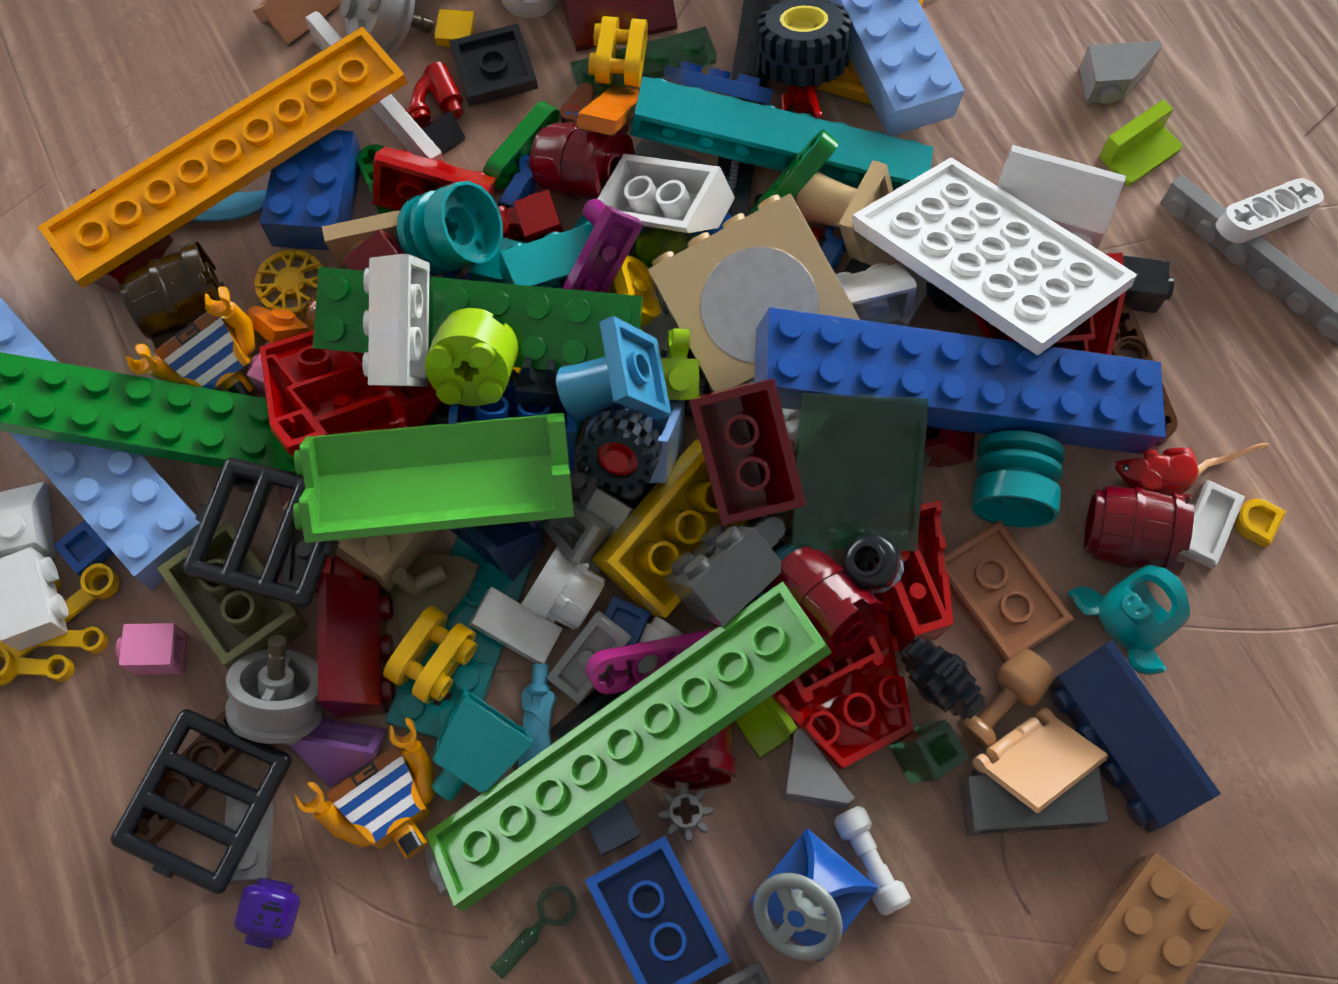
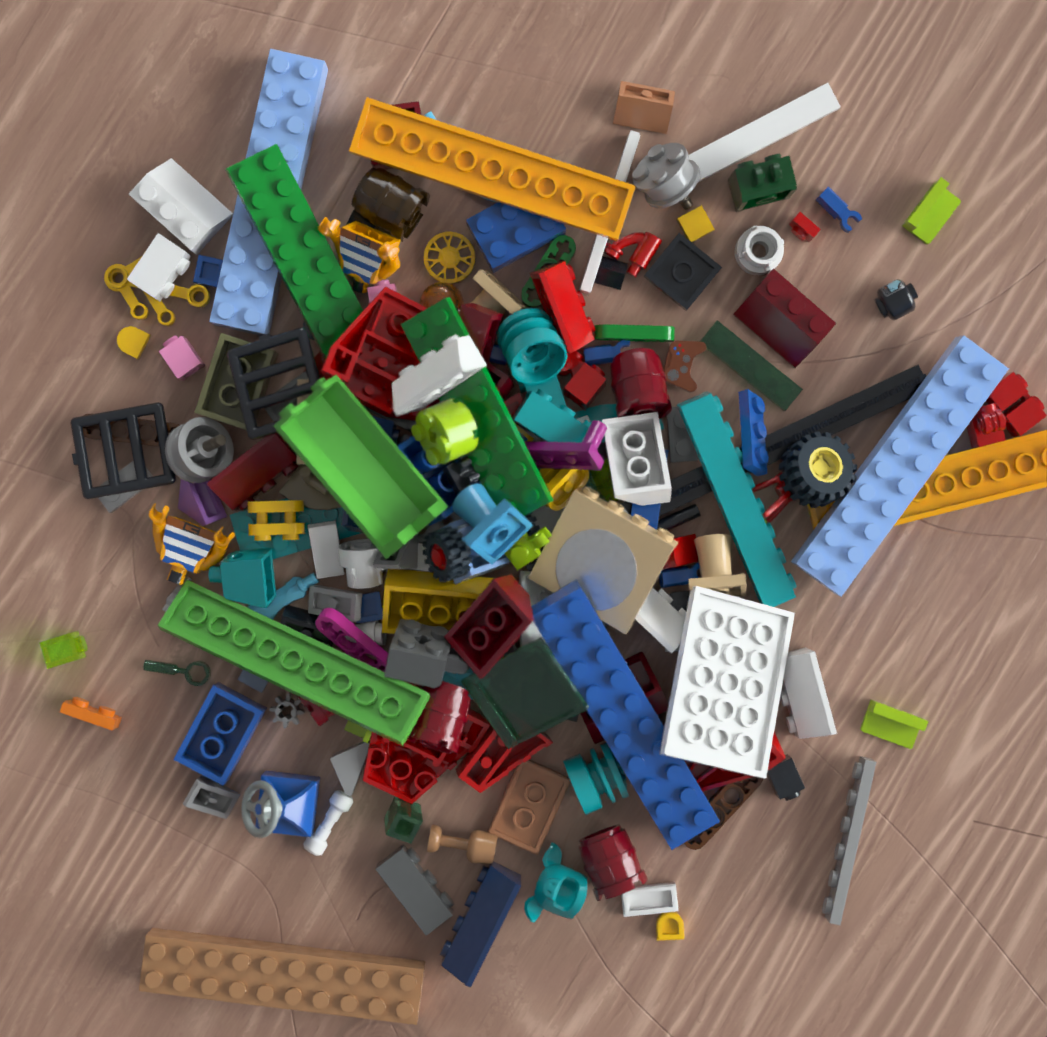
camera: 55 degrees right, 20 degrees up
dark purple head [234,877,300,949] -> none
orange plate [246,306,309,343] -> none
orange tile [576,85,639,135] -> none
yellow brick [589,16,648,87] -> none
green beam [750,129,838,214] -> none
black head [843,534,904,593] -> none
black gear [901,638,986,719] -> none
light nougat piece [972,708,1108,814] -> none
light grey slope [1079,41,1162,104] -> none
red animal [1114,443,1268,495] -> none
white beam [1216,179,1324,244] -> none
none -> yellow tile [117,326,151,360]

